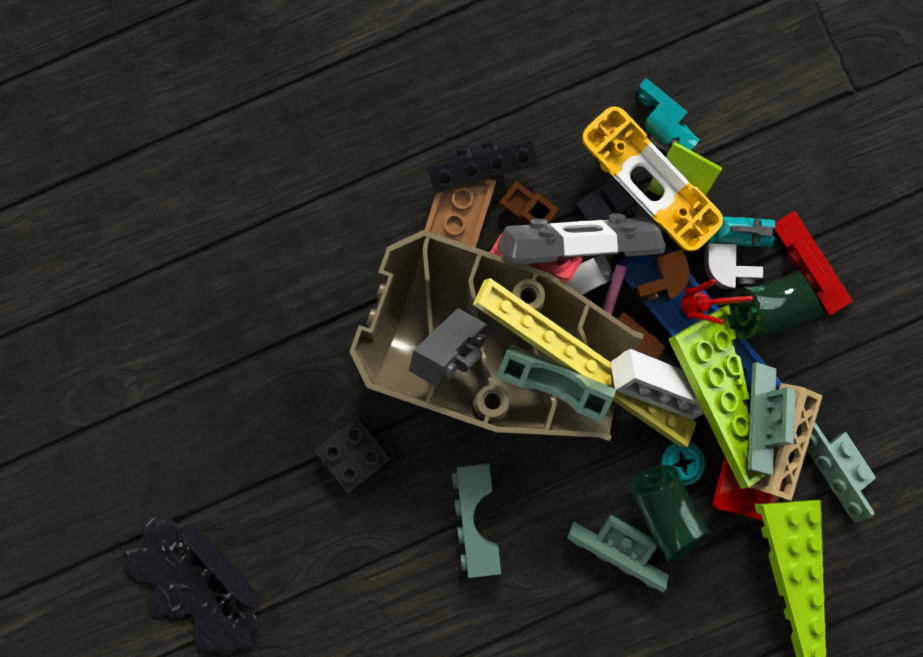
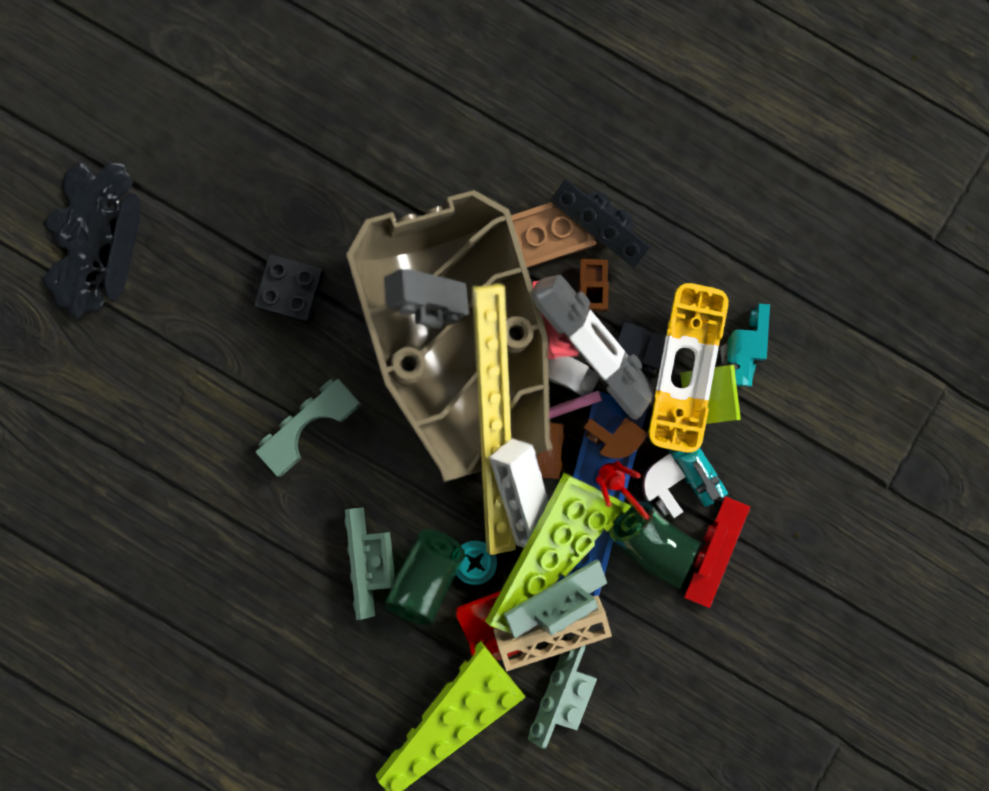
camera: 50 degrees right, 0 degrees up
sand green arch [496,344,616,423] -> none

